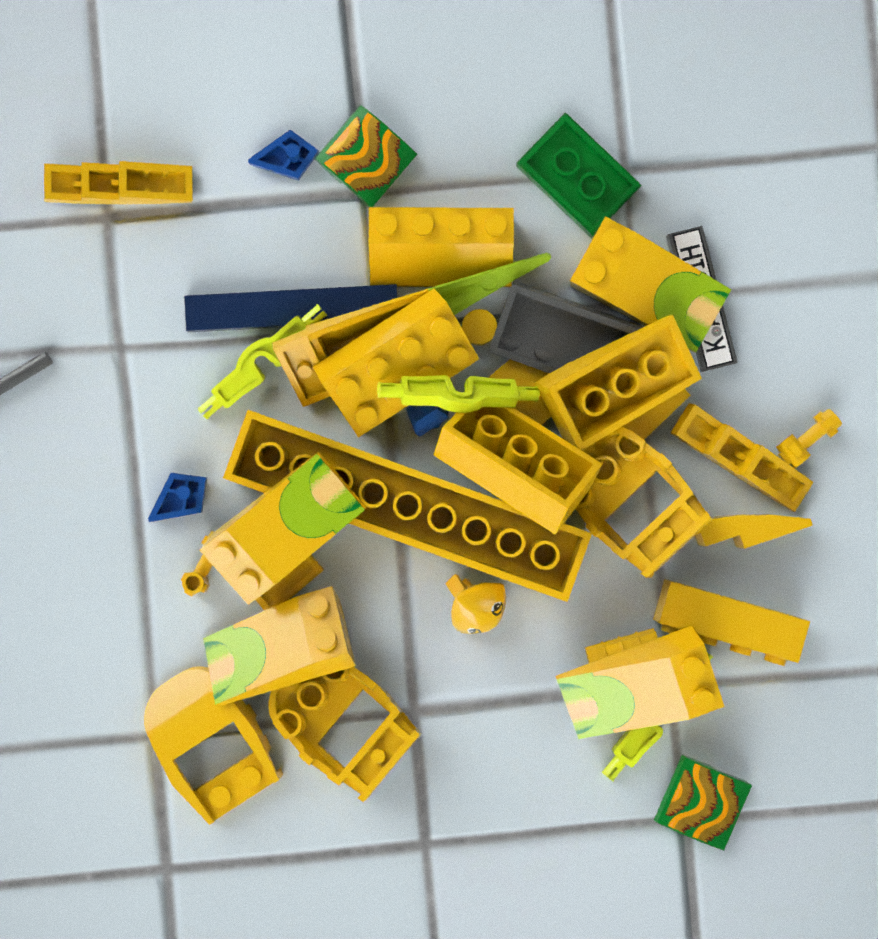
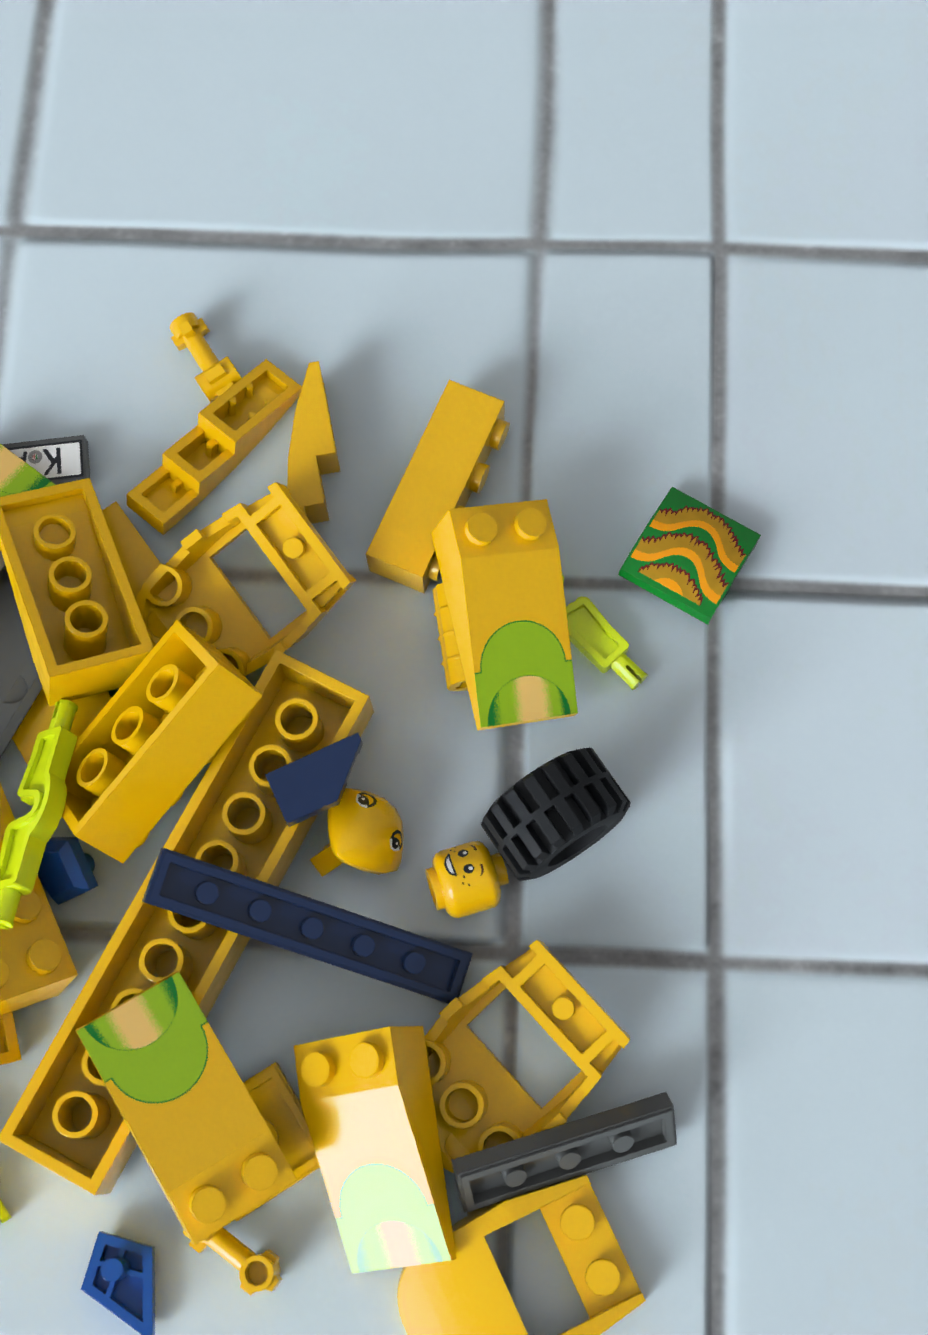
camera: 75 degrees left, 15 degrees down
none -> dark blue tile [142,848,473,1004]
none -> dark blue tile [265,733,363,827]
none -> yellow head [425,841,509,918]
none -> dark grey tile [451,1092,677,1213]
none -> black tyre [481,747,631,881]

